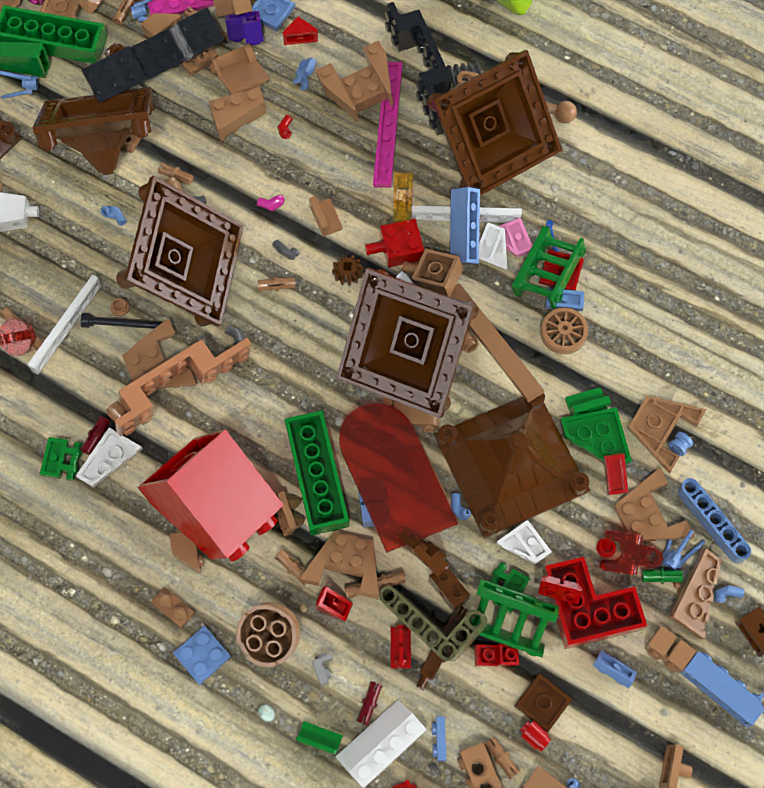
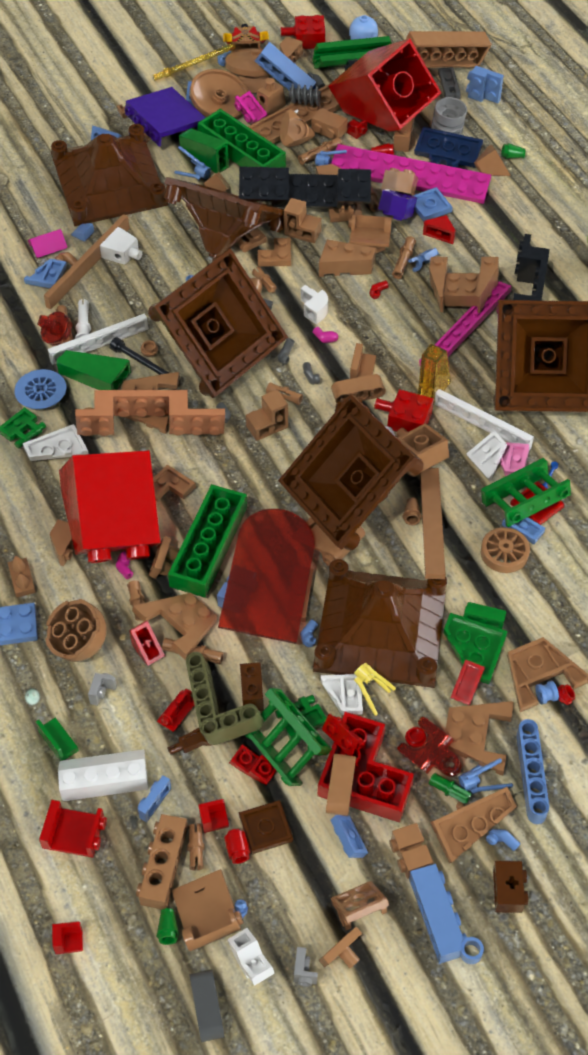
camera: 35 degrees right, 15 degrees down
dark red pin [80,416,110,455] -> none
dark red pin [356,681,383,726] -> none
reddish brown plate [398,531,449,576] -> none
medium blue brick [450,187,480,265] -> none
none -> medium blue piece [14,369,67,409]
none -> green slope [56,350,131,390]
none -> white pin [75,299,91,339]
none -> dark pink arm [116,551,133,579]
none -> medium nougat plate [153,465,196,501]
none -> red panel [198,799,229,833]
none -> medium nougat panel [204,172,230,192]
none -> medium nougat brick [246,389,288,441]
none -> medium nougat plate [258,238,291,267]
none -> dark grey arm [278,338,295,364]
none -> medium nougat brick [284,198,322,243]
none -> white brick [301,285,328,325]
none -> medium nougat beam [326,754,356,816]
none -> medium nougat beam [331,374,386,403]
none -> medium nougat piece [331,881,389,930]
none -> light yellow plant [354,663,396,716]
none -> medium nougat pin [392,236,416,279]
none -> red plate [557,684,575,705]

